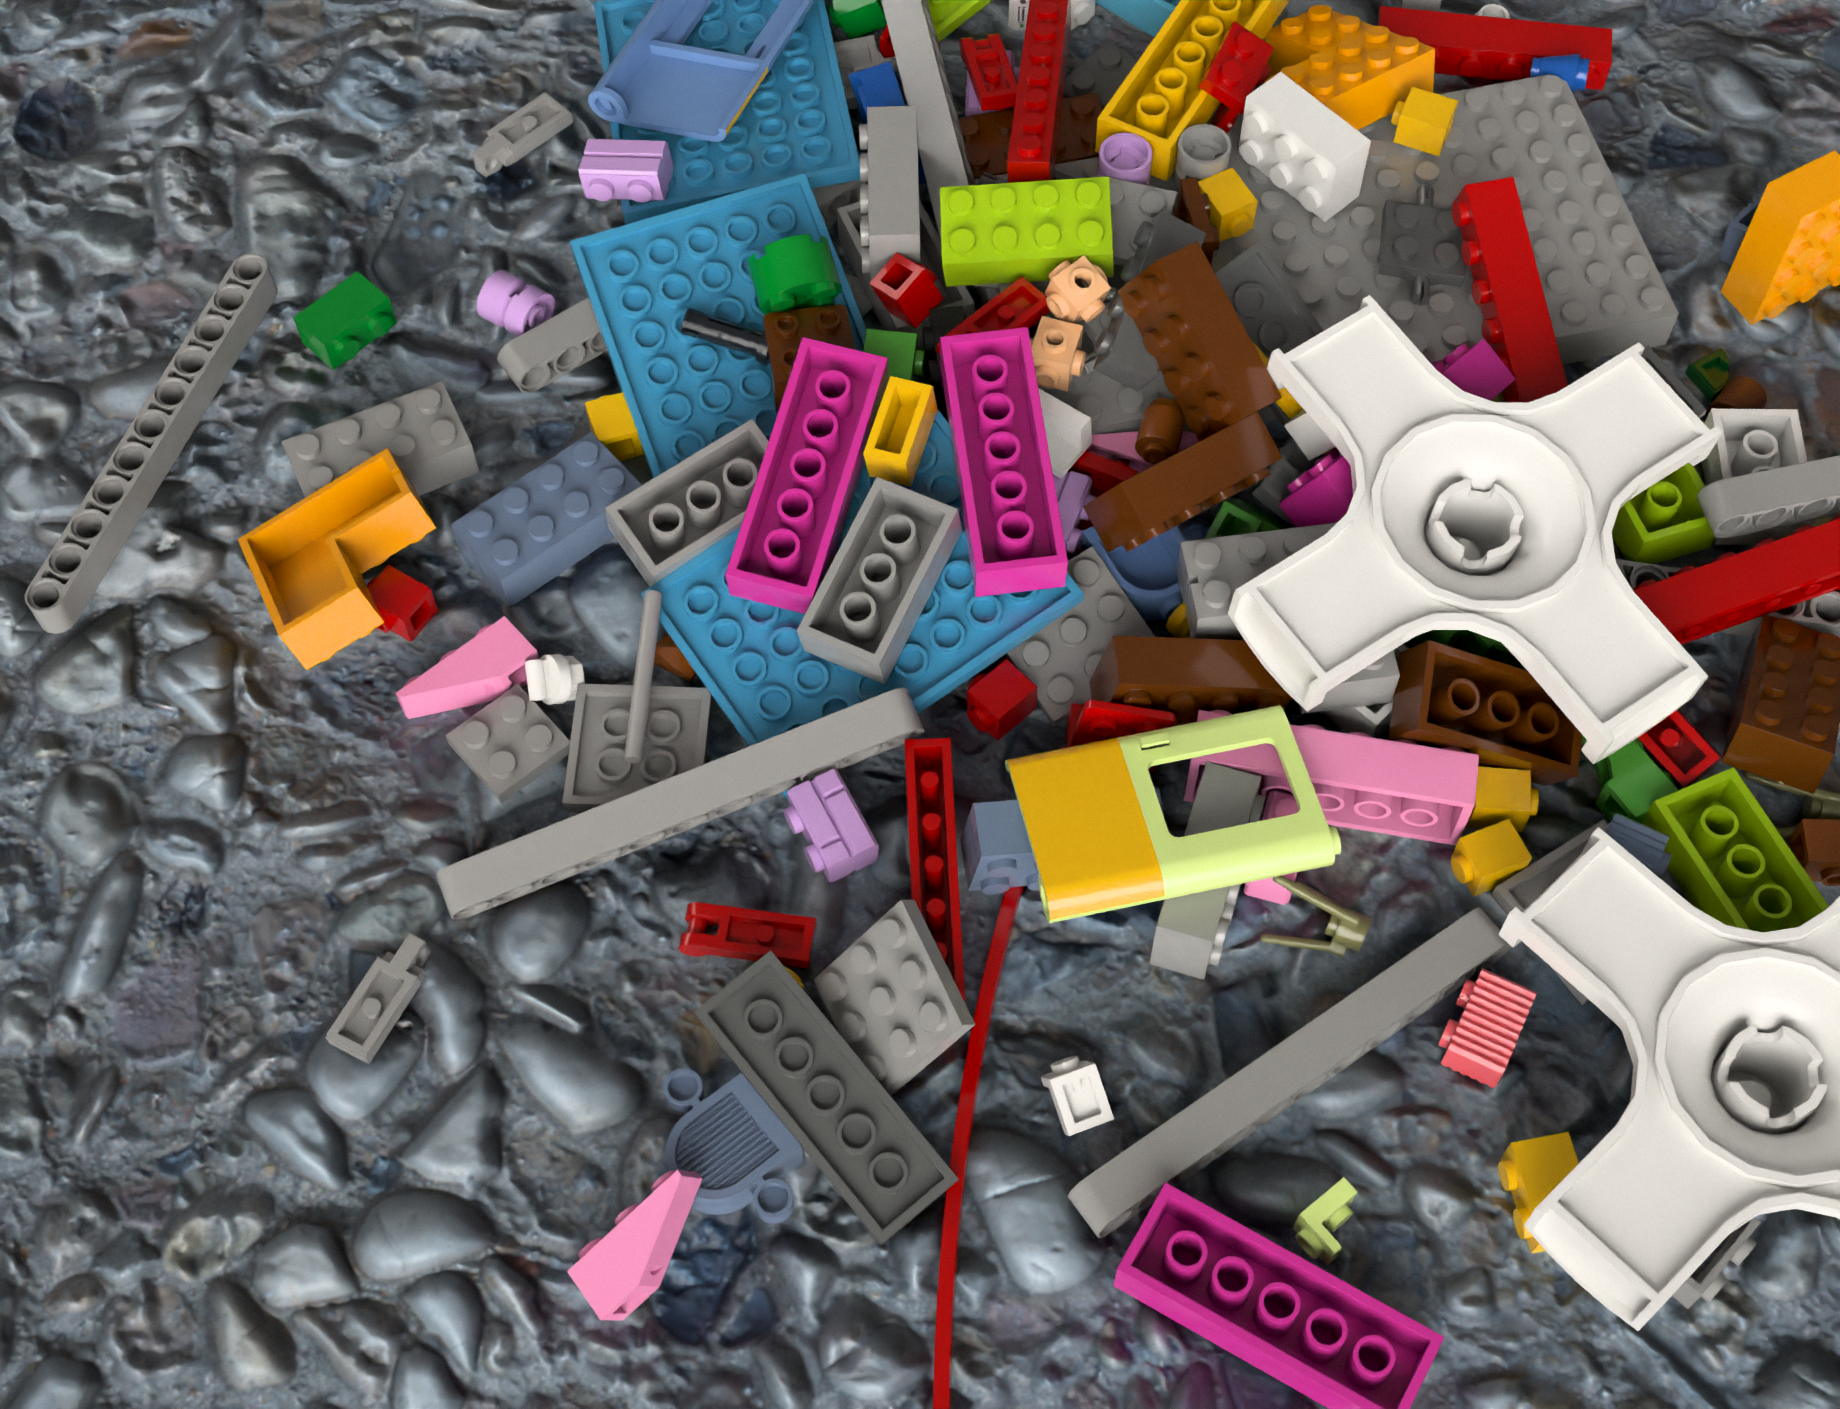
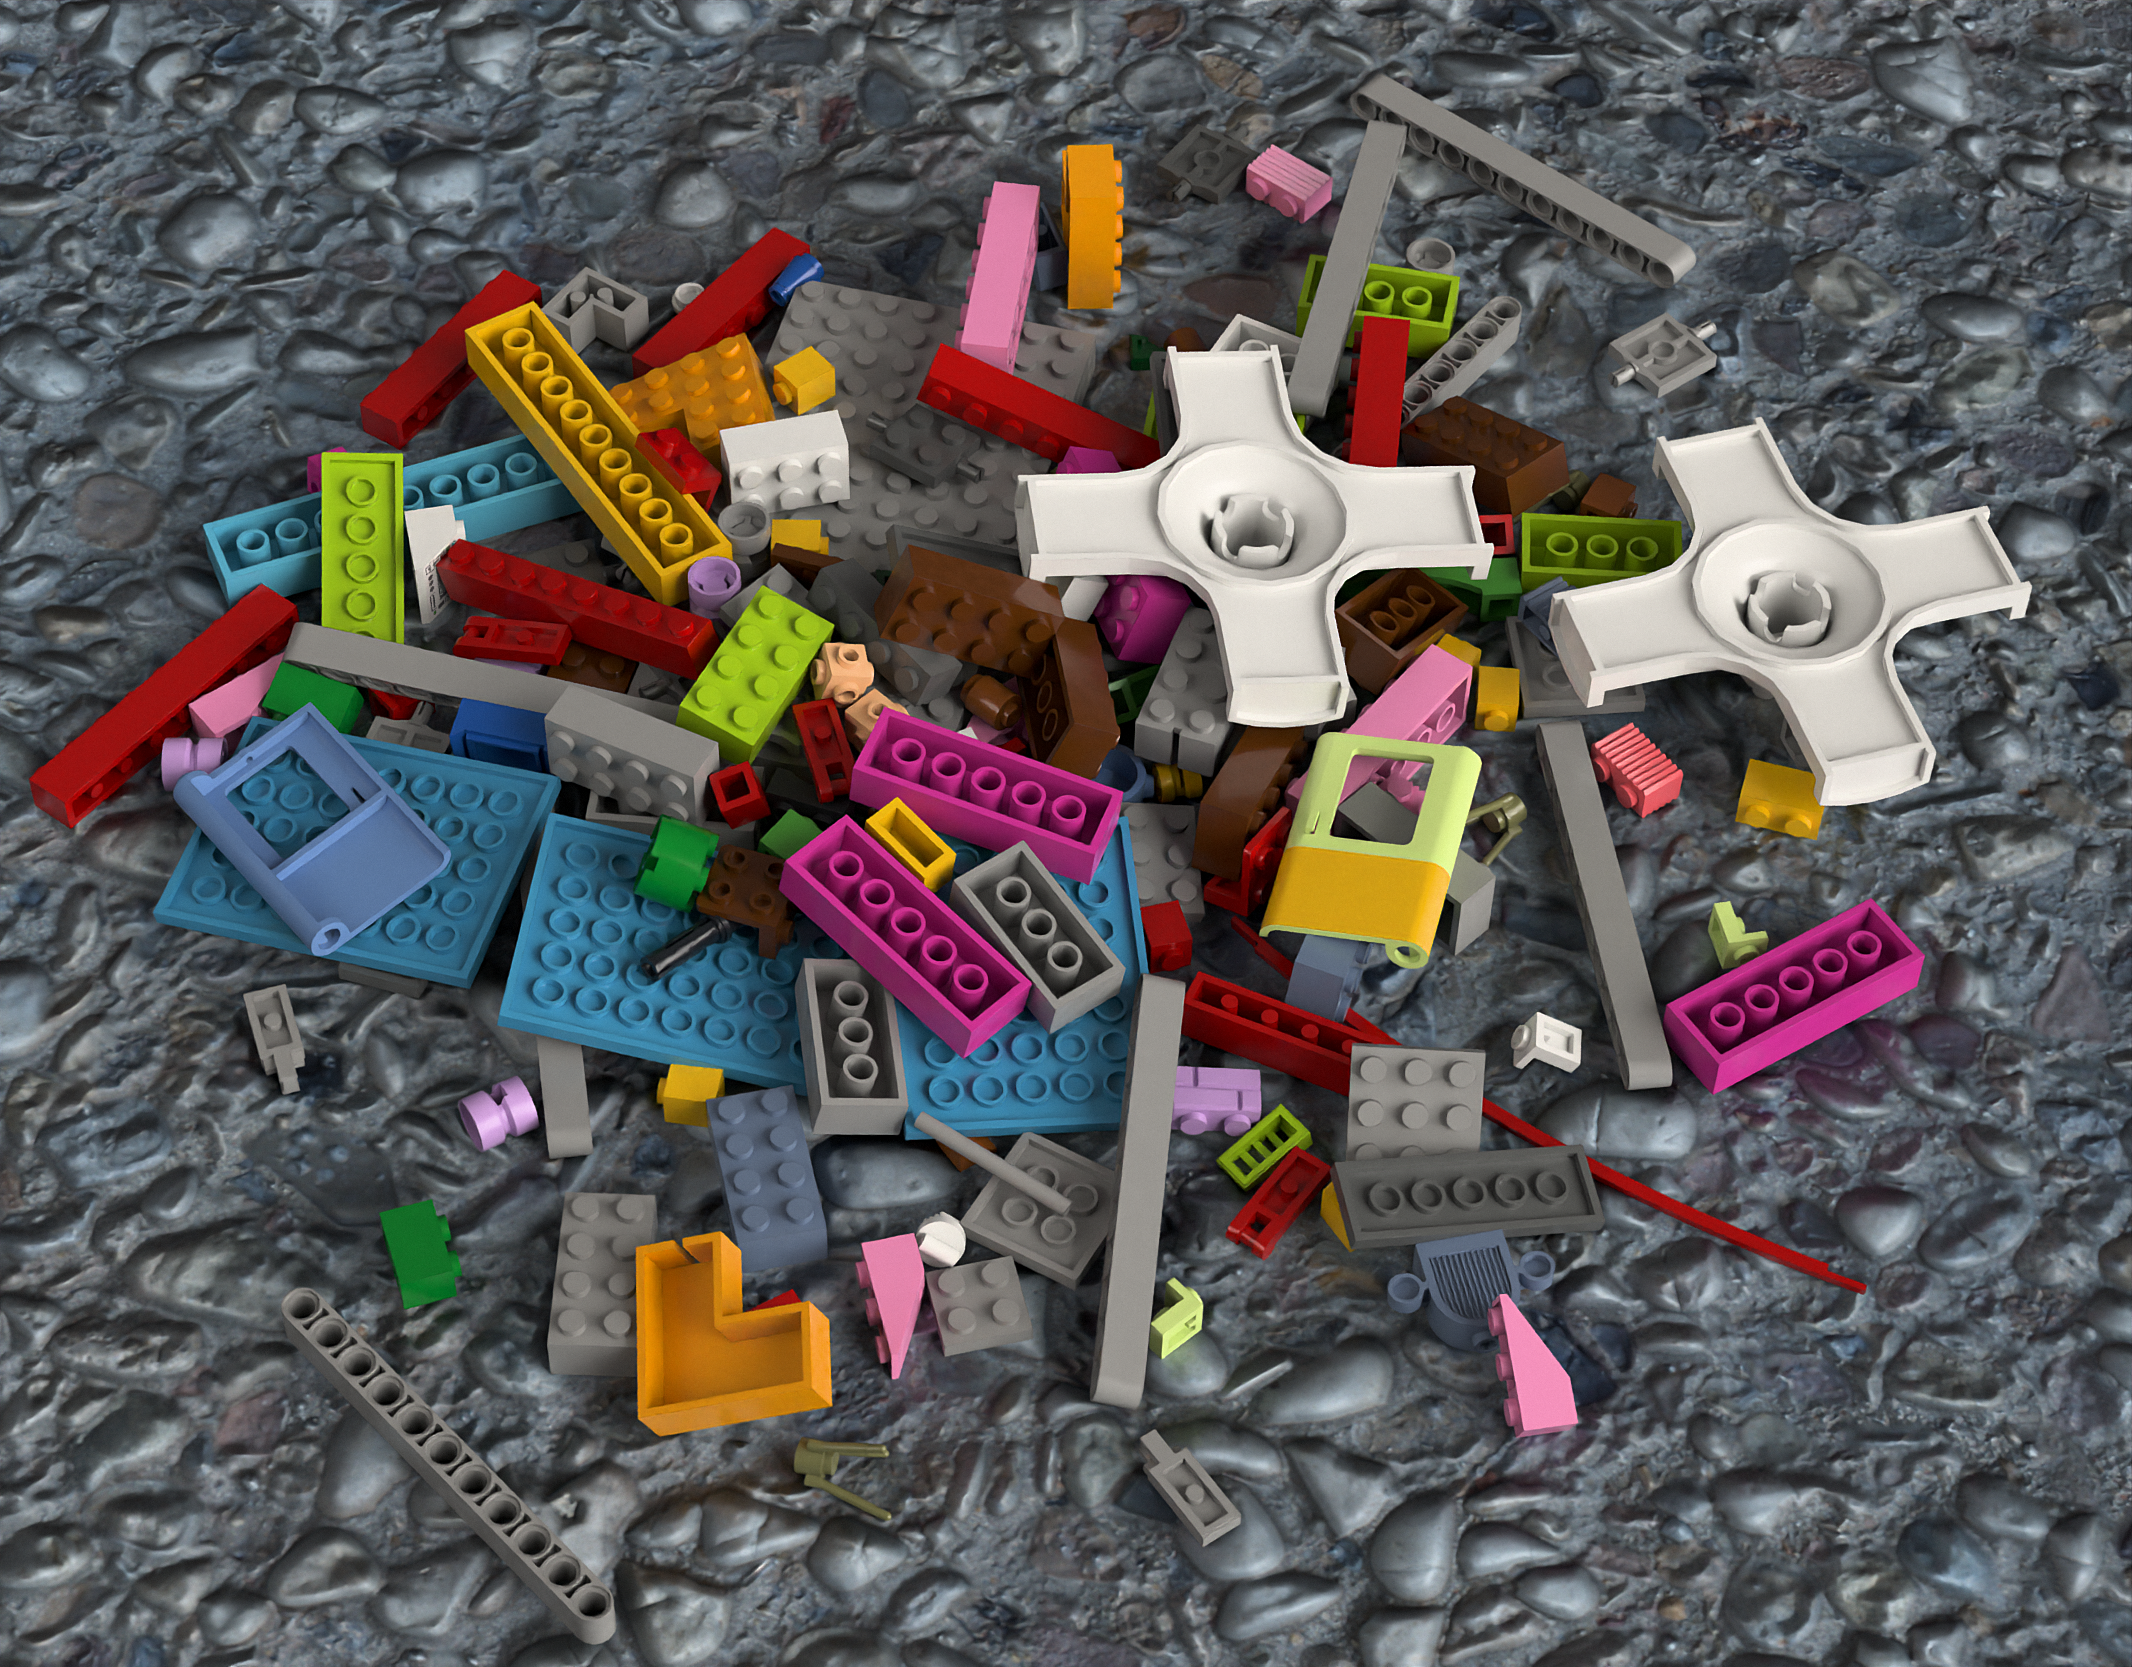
camera: 65 degrees left, 10 degrees down
lavender brick [579,139,673,203] -> none
none -> olive plant [794,1436,892,1521]
none -> bright pink brick [954,181,1040,375]
none -> yellowish green bracket [1149,1277,1203,1360]
none -> lime slope [1216,1104,1313,1192]

